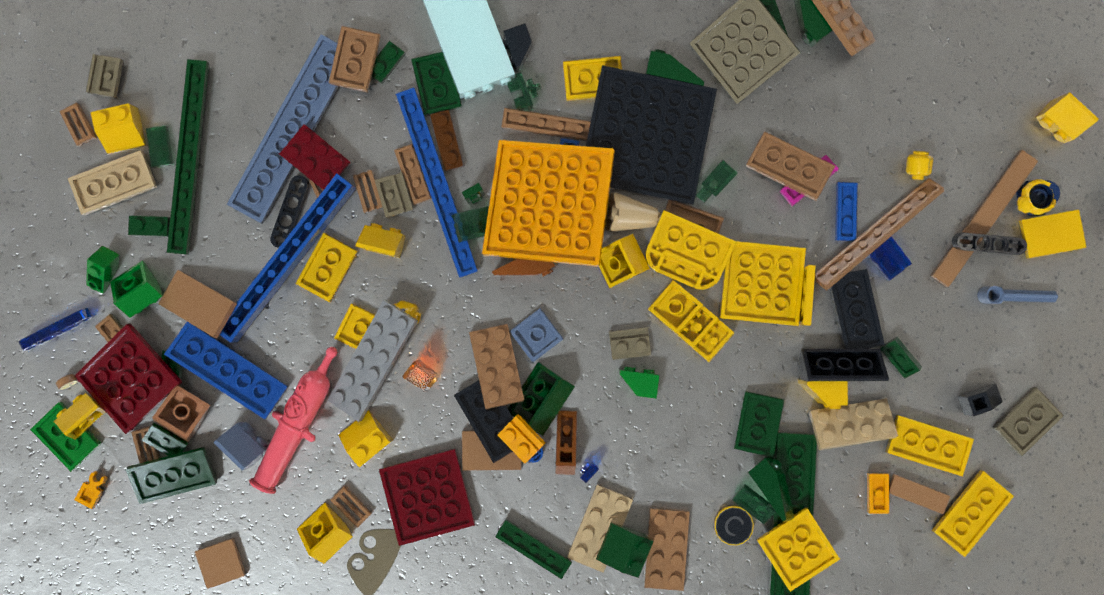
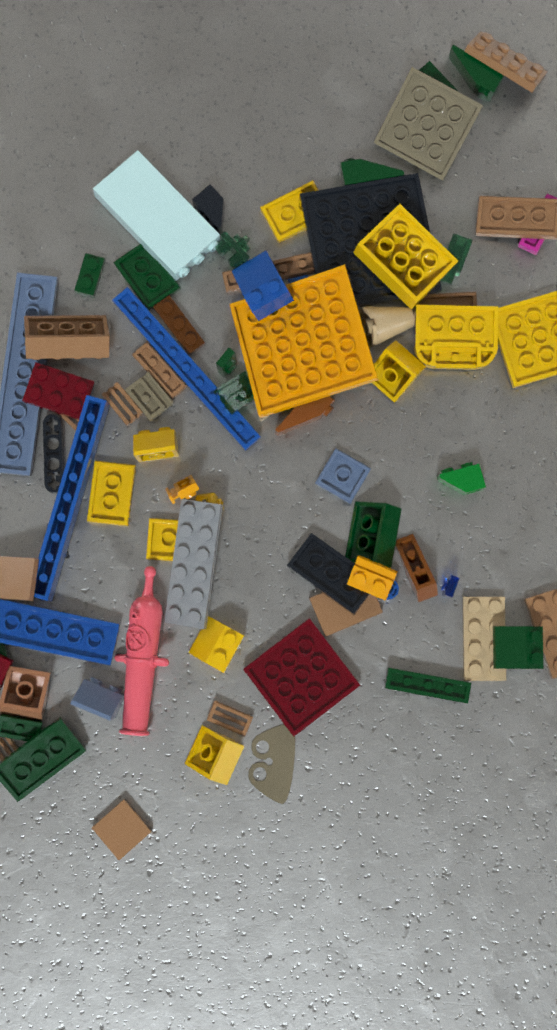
camera: 20 degrees left, 5 degrees down
medium nougat tile [329,26,381,93] -> none
clear orange slope [402,360,437,390] -> none
medium nougat plate [469,324,524,409] -> none
dark tan plate [609,327,651,360] -> none
yellow slope [648,280,735,363] -> none
none -> medium nougat slope [24,315,110,360]
none -> light orange plate [165,475,200,504]
none -> blue slope [232,251,294,321]
none -> yellow slope [354,204,458,310]

